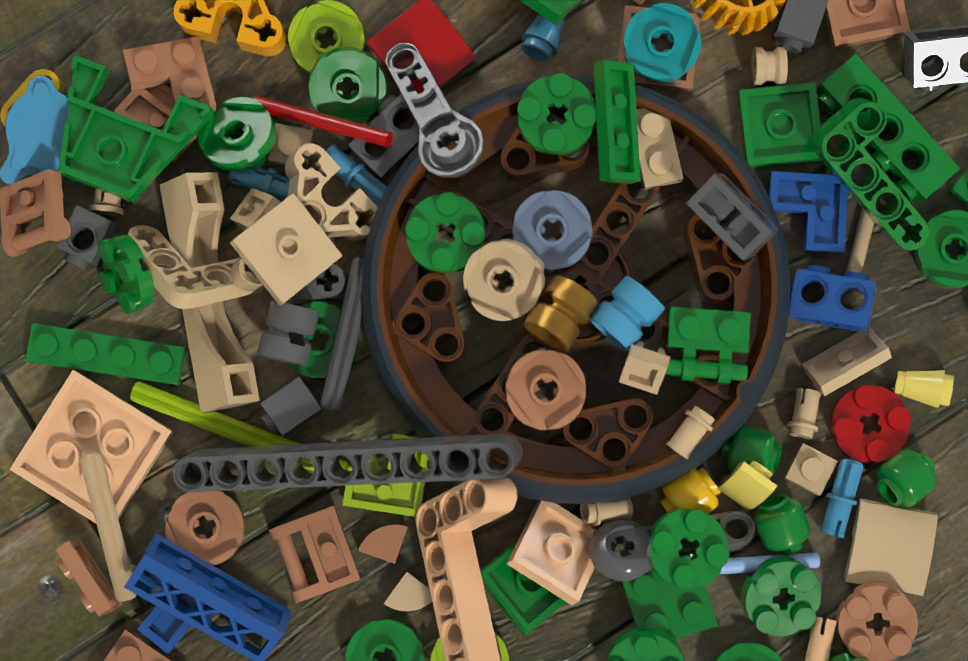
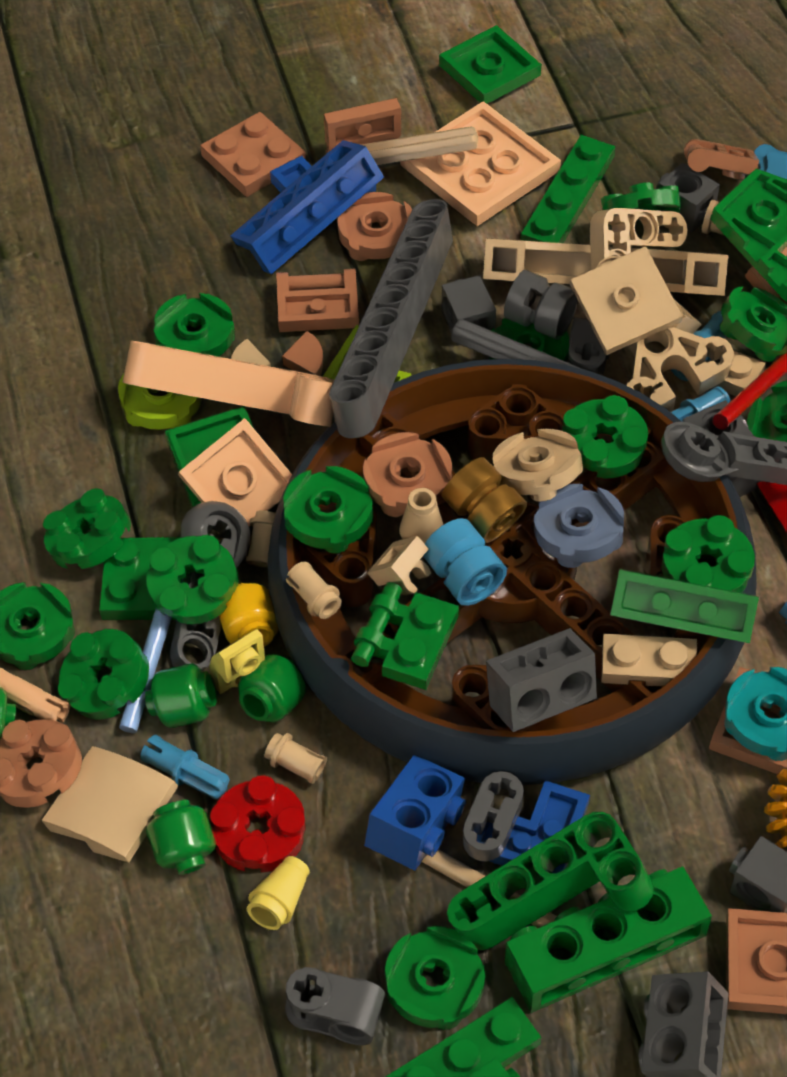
camera: 105 degrees right, 30 degrees down
lime axle [130,382,350,472] -> none
green plate [737,82,821,168] -> none
tan wheel [751,46,788,86] -> none
tan plate [783,443,838,496] -> none
tan plate [802,328,892,396] -> none
none -> green plate [283,466,373,553]
none -> tan cone [399,488,444,544]
none -> dark grey beam [463,771,524,861]

